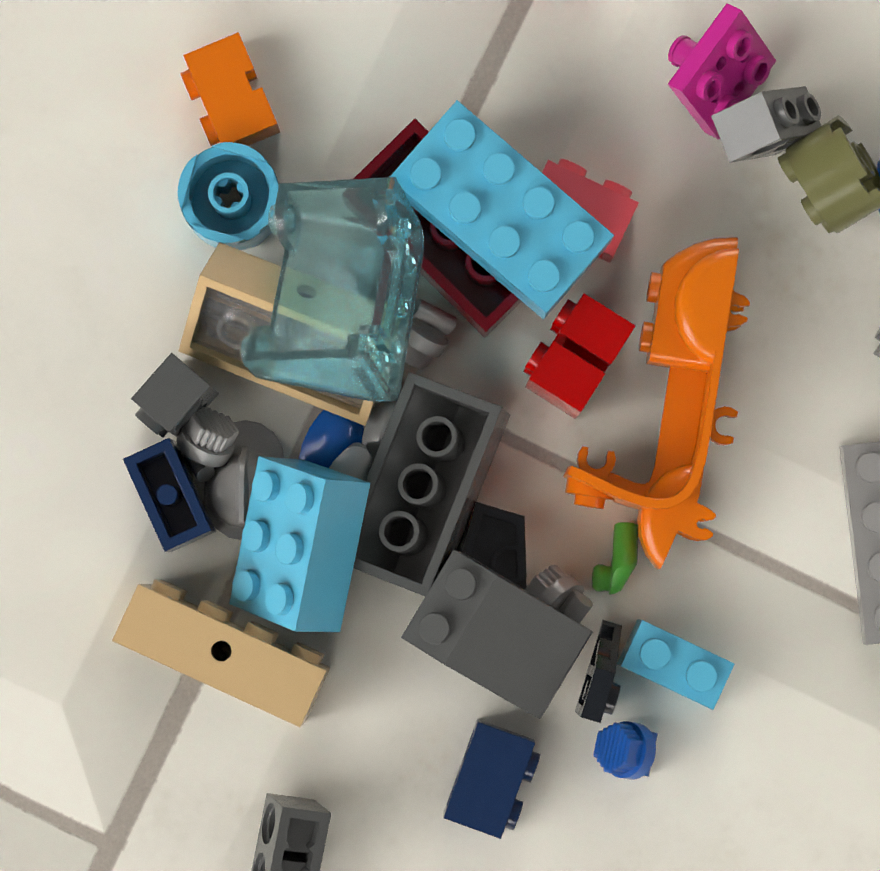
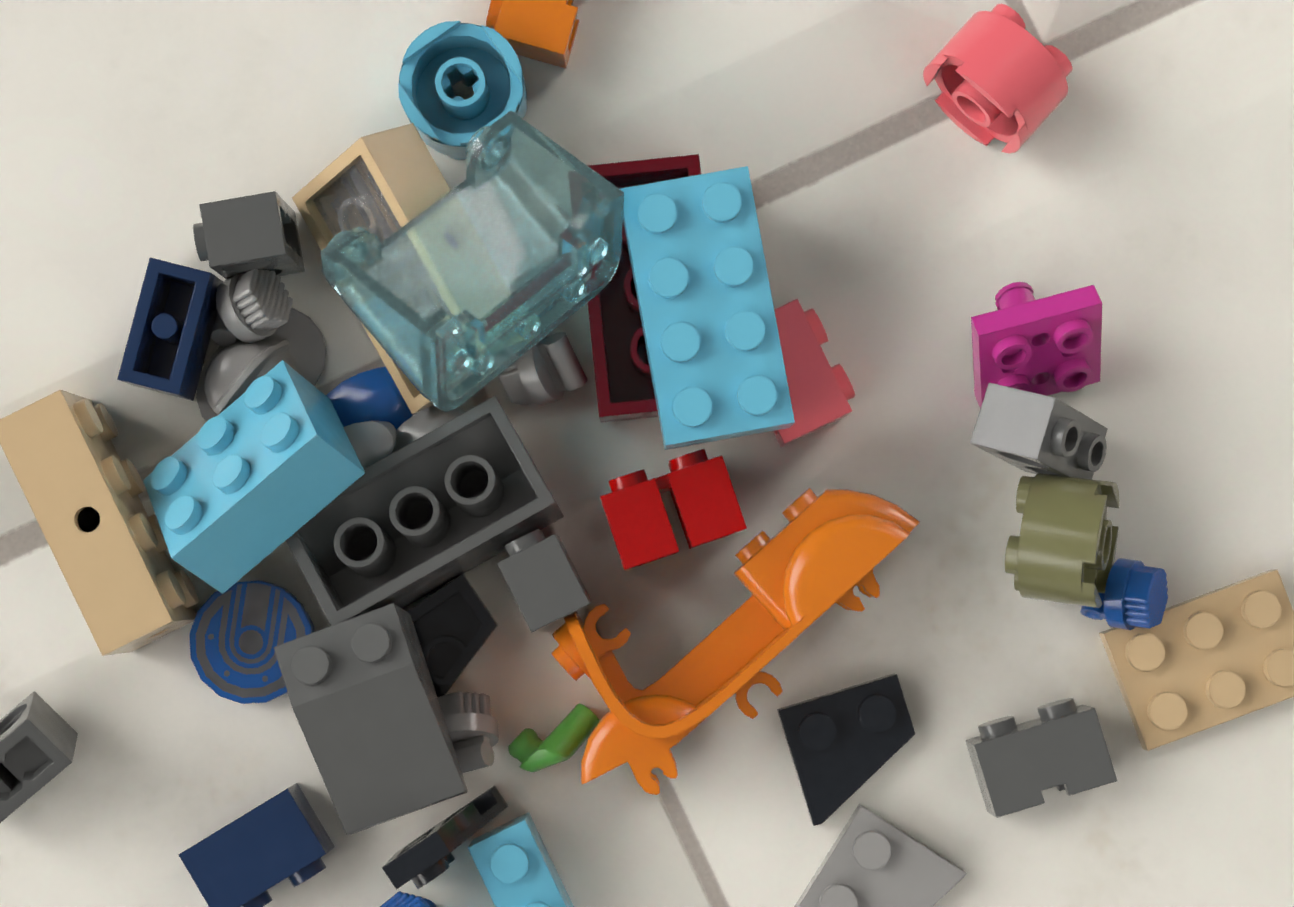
camera: 40 degrees right, 0 degrees up
none -> tile [189,581,315,704]
none -> dark grey brick [497,529,592,633]
none -> black wing [777,673,915,826]

